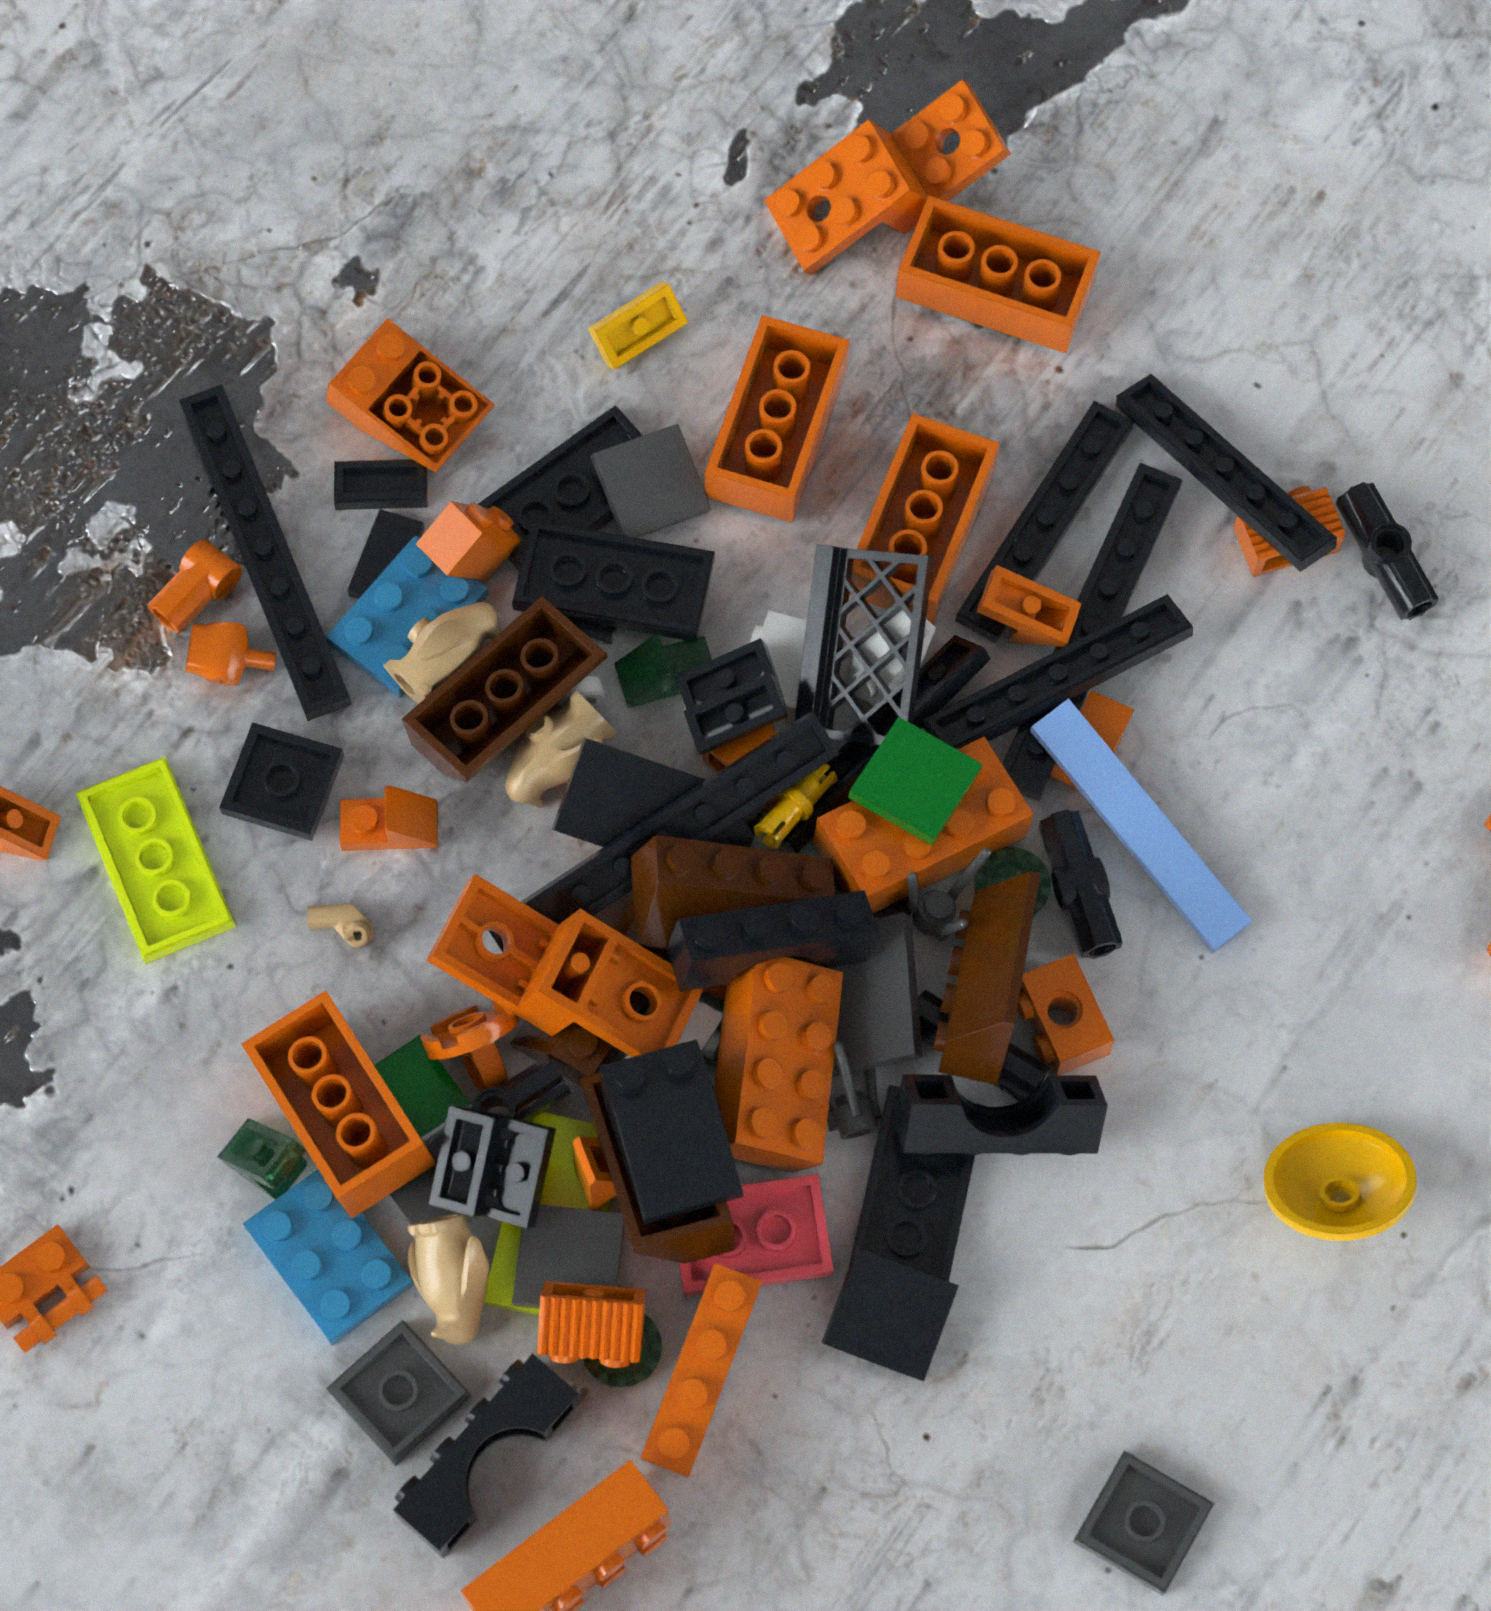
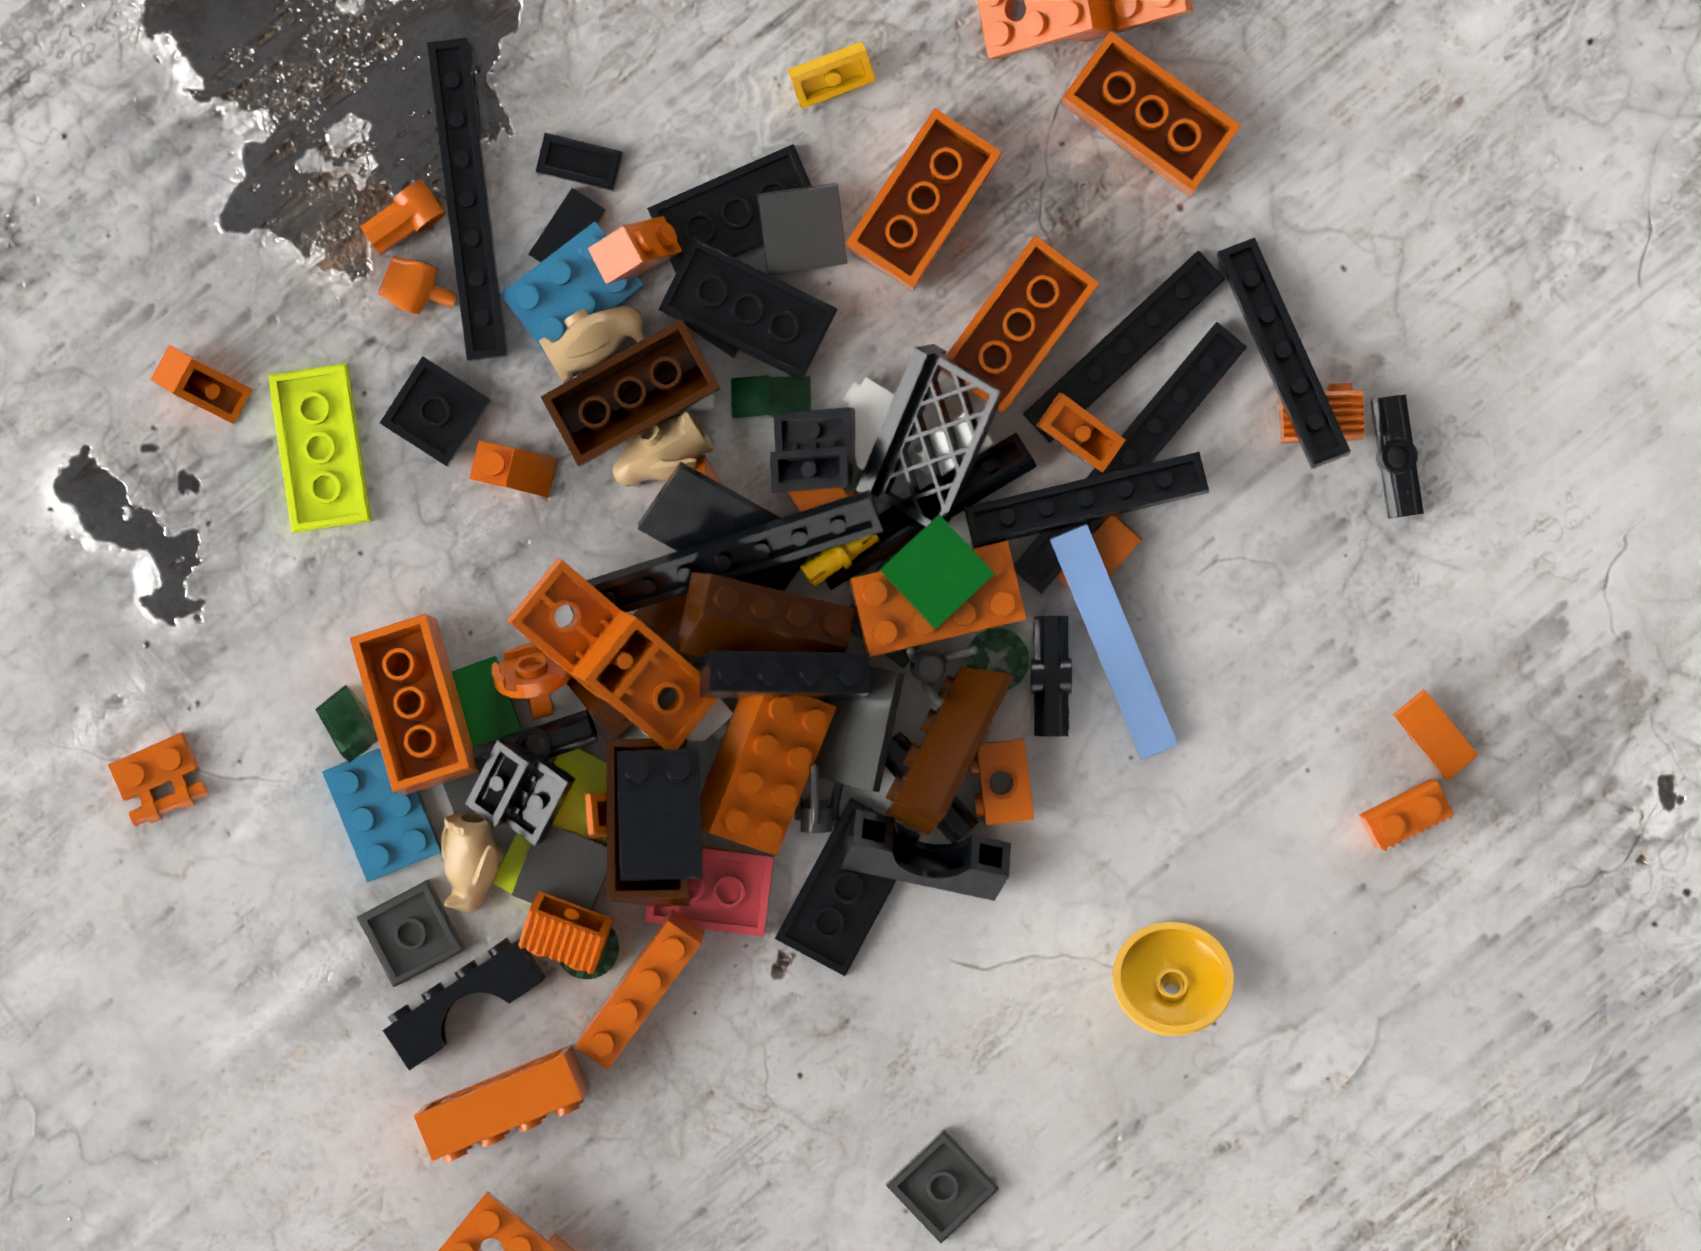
camera: 20 degrees right, 20 degrees up
tan arm [307,903,374,948] -> none
orange slope [325,318,495,473] -> none
black slope [822,1247,959,1382] -> none

